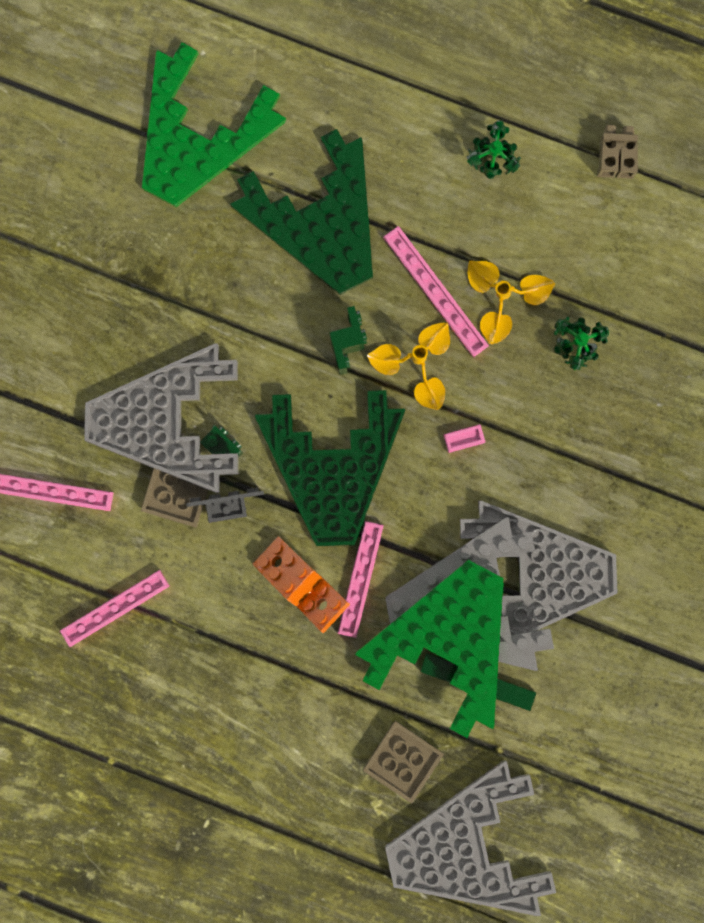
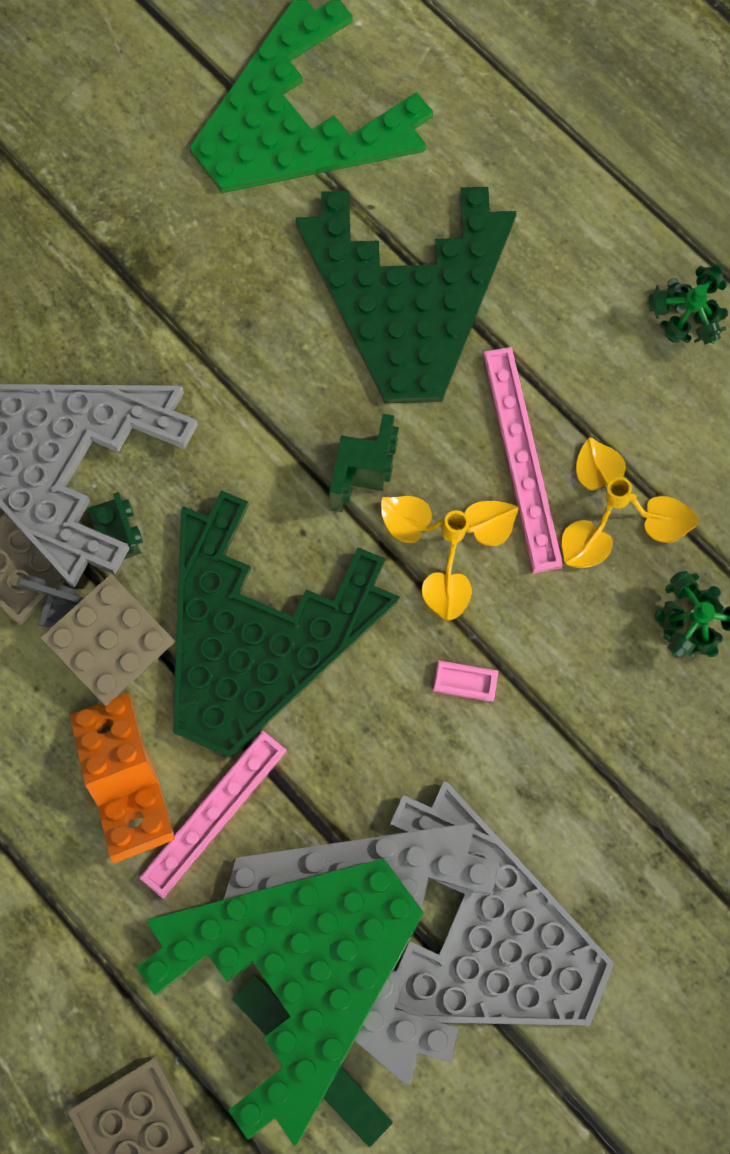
camera: 25 degrees right, 10 degrees down
none -> dark tan plate [40,574,175,706]

